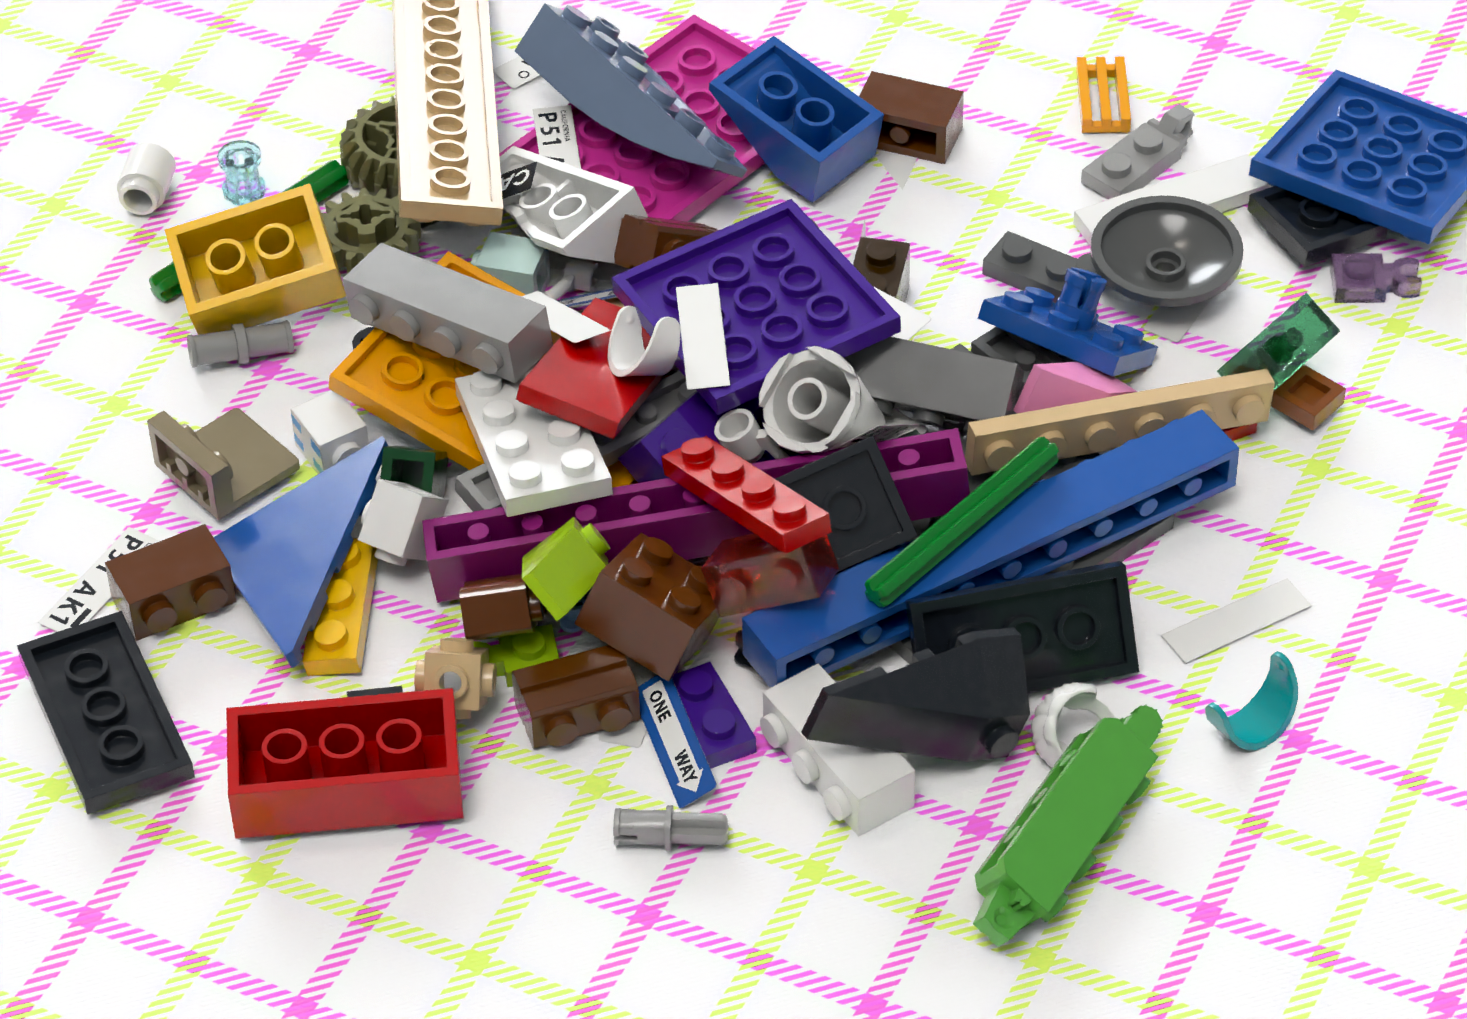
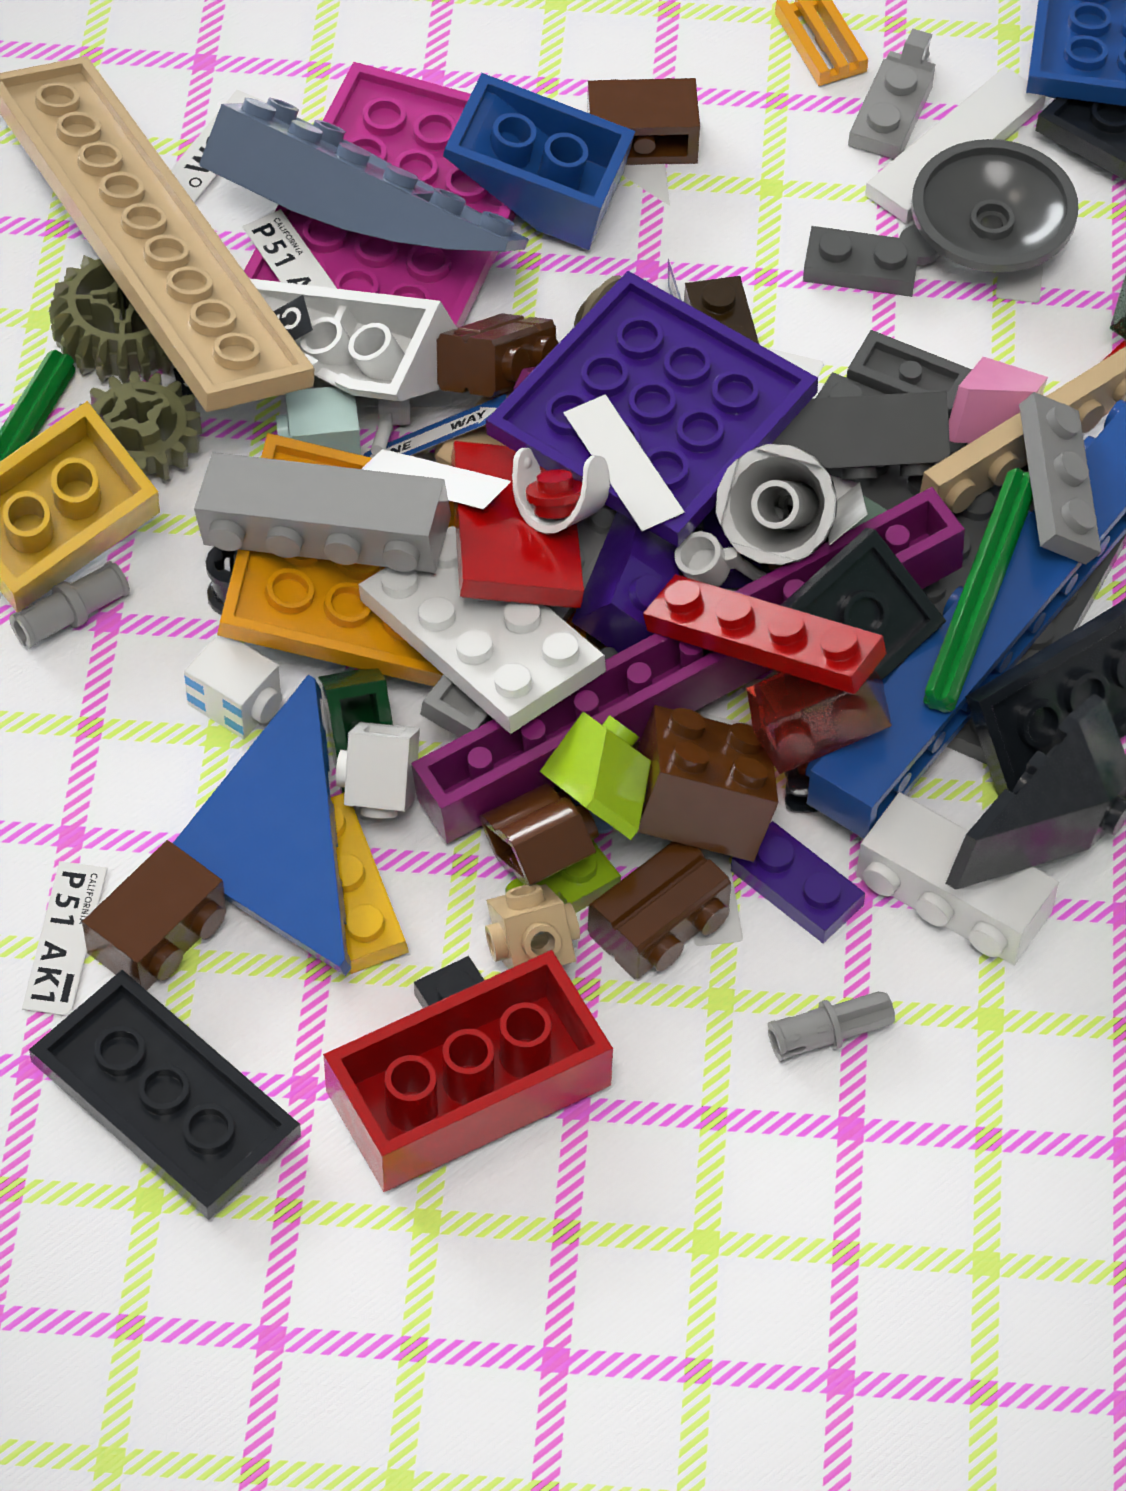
camera: 25 degrees left, 10 degrees up
dark tan bracket [147,408,300,520] -> none
sticker [638,675,717,808] -> none
blue plate [977,267,1158,377] -> none
none -> red plate [526,469,582,519]
none -> light grey plate [1019,392,1101,565]

